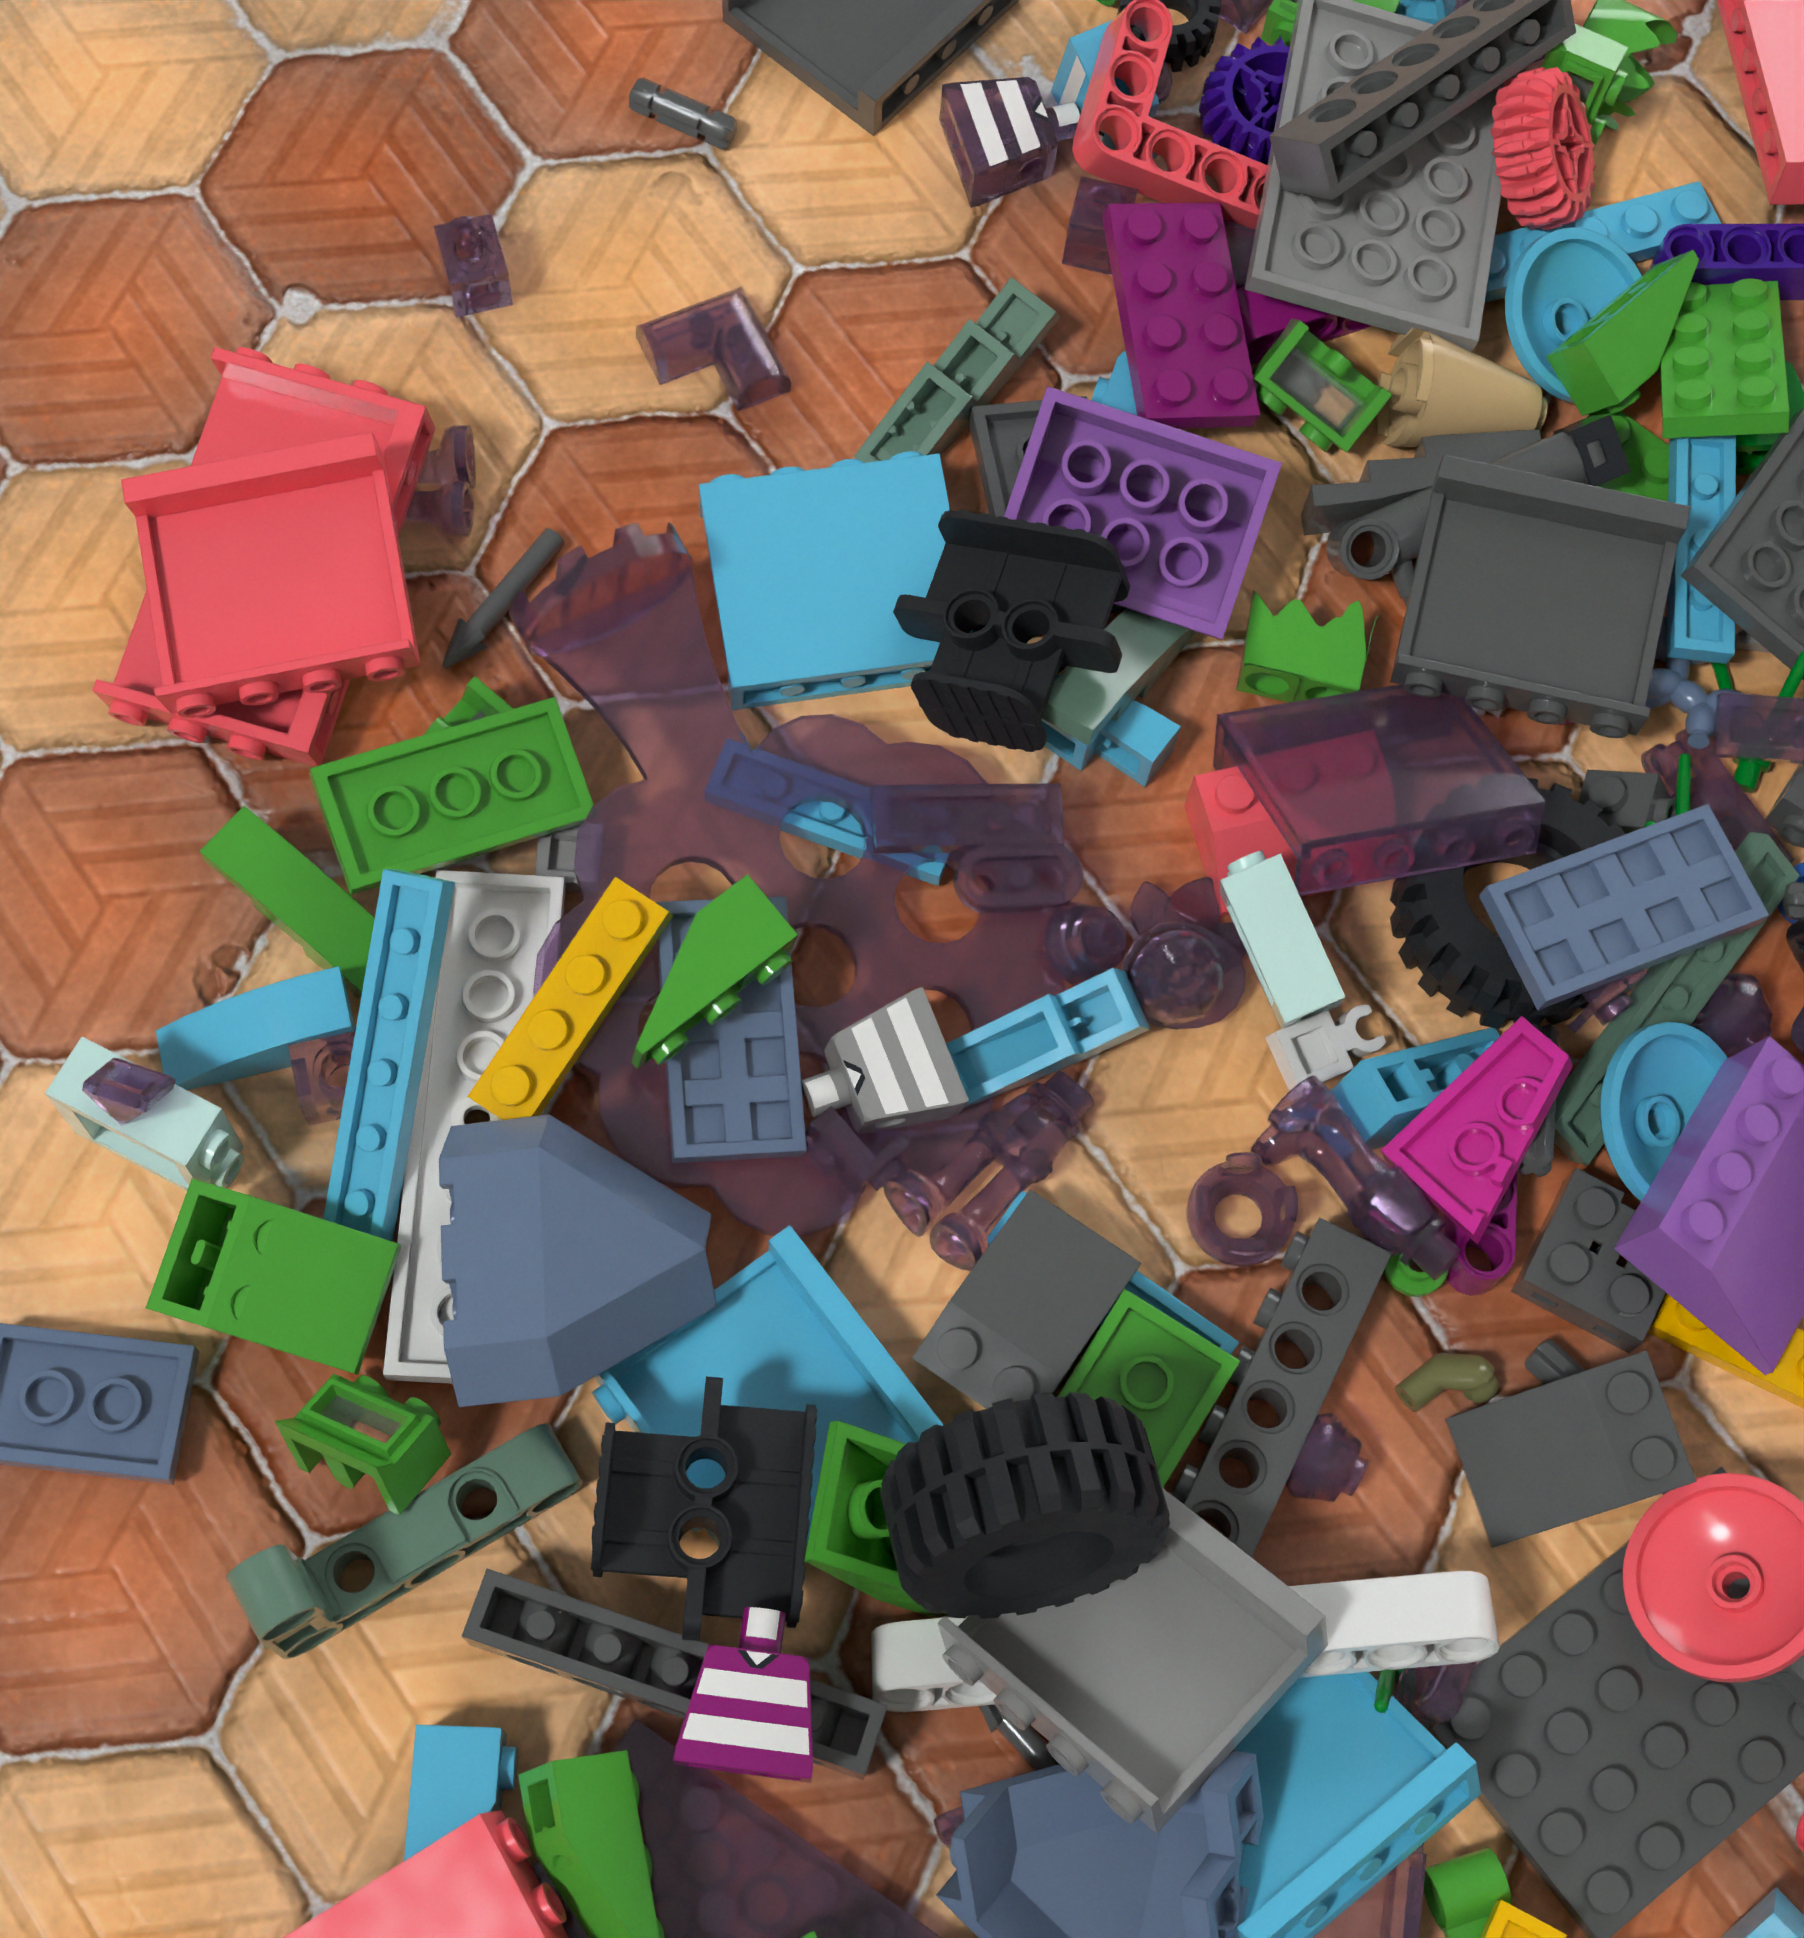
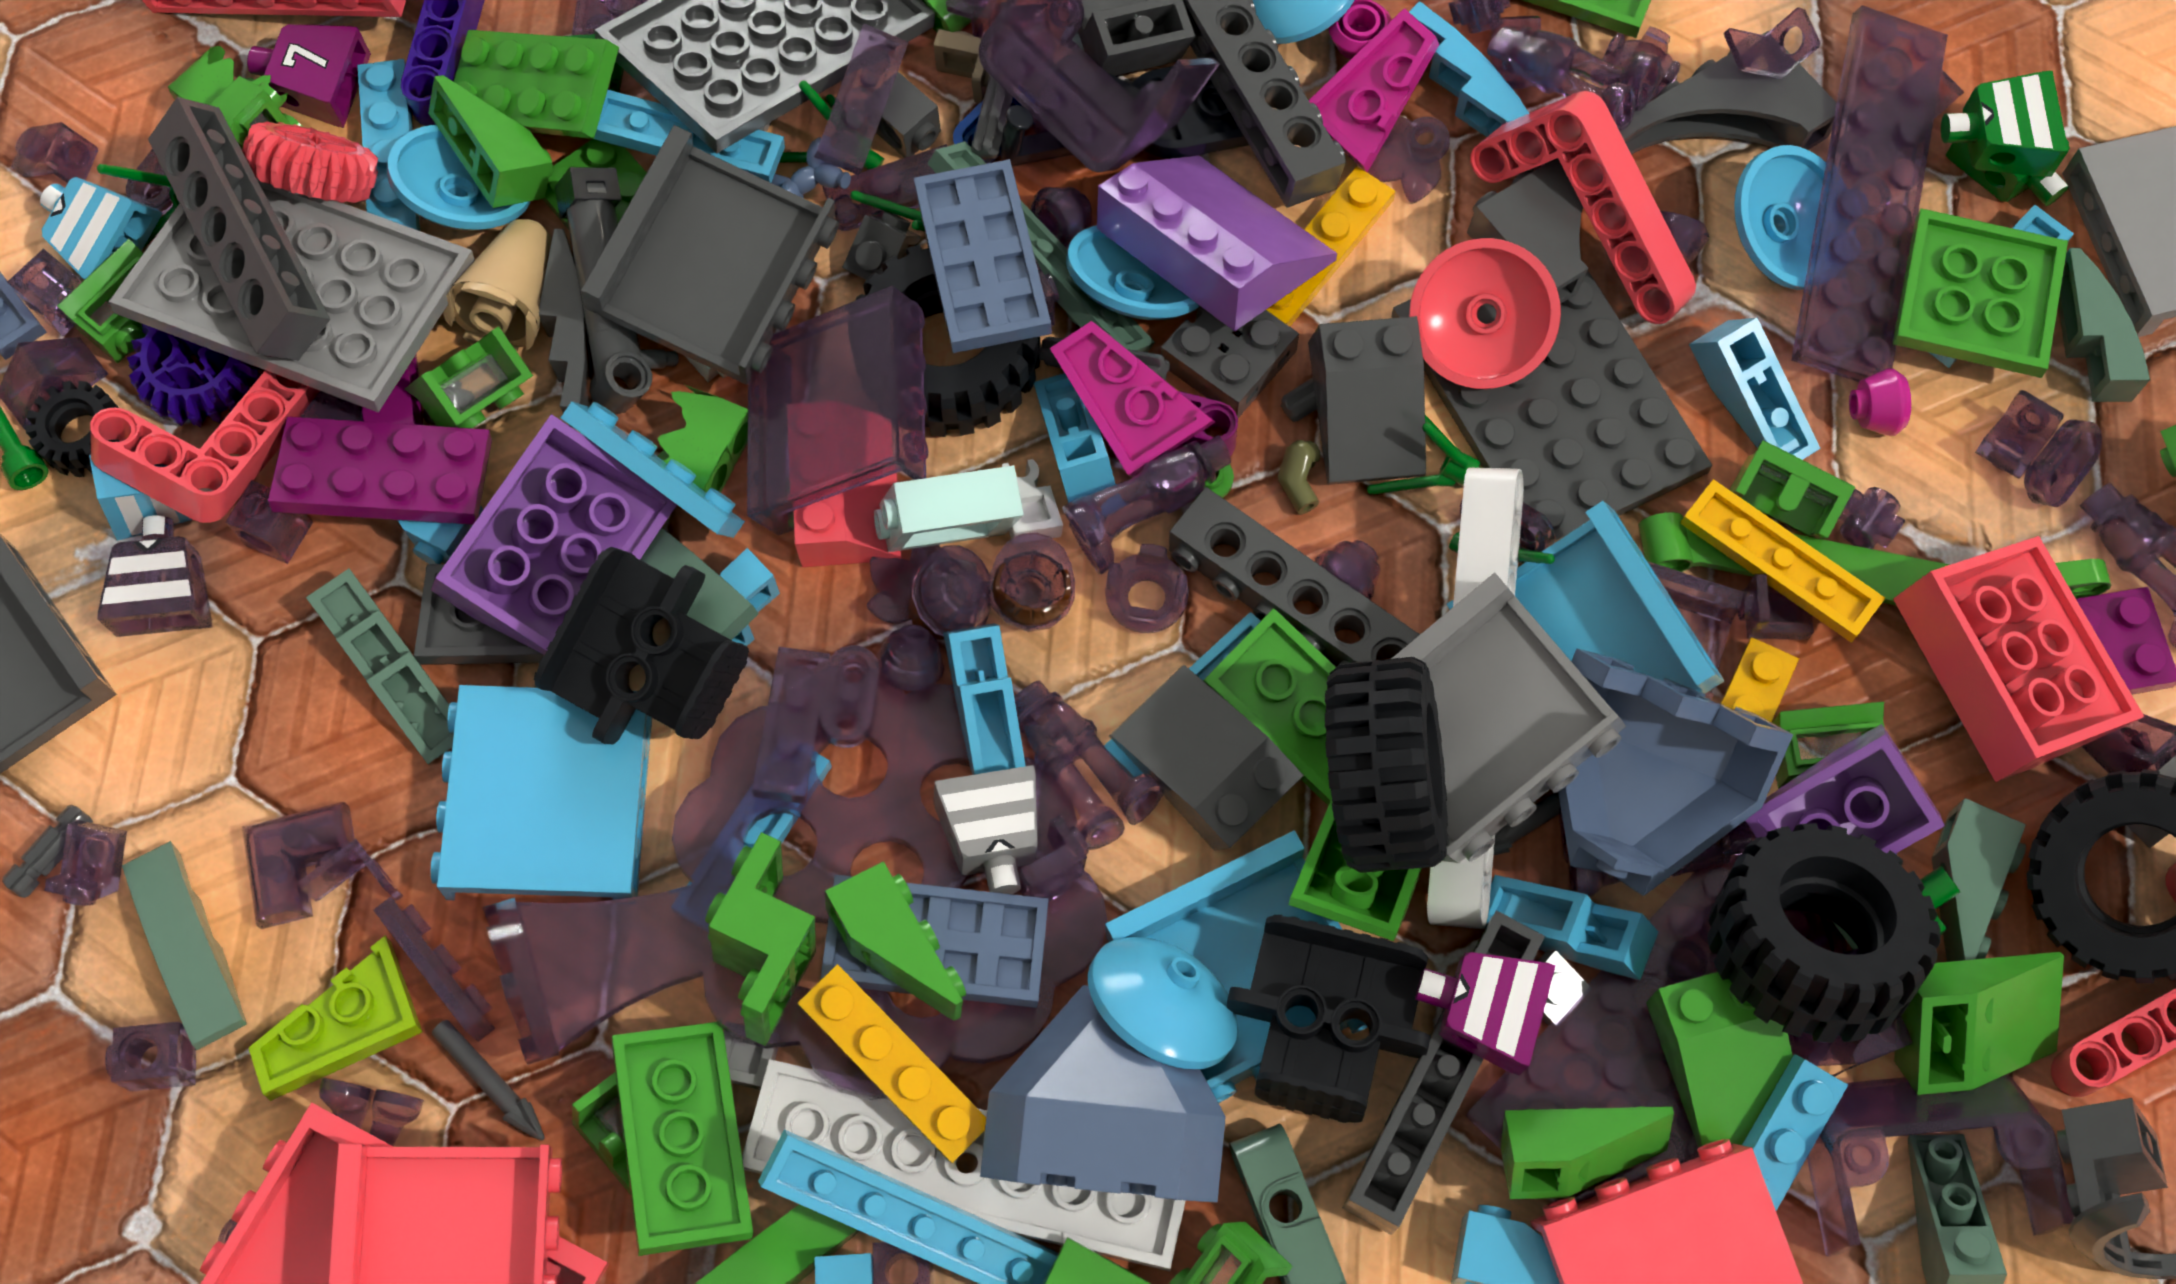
camera: 70 degrees left, 0 degrees up
none -> clear purple bracket [44,820,127,906]
none -> sand green slope [122,841,247,1050]
none -> magenta torso [247,24,371,128]
none -> lime wing [248,936,423,1101]
none -> bracket [298,839,403,901]
none -> plate [373,897,495,1042]
none -> medium azure plate [560,401,745,538]
none -> bright green bracket [705,832,816,1046]
none -> piece [988,533,1075,632]
none -> medium azure dish [1088,937,1238,1070]
none -> green plant [1367,415,1482,495]
none -> medium azure slope [1485,875,1659,980]
none -> plate [1538,950,1592,1027]

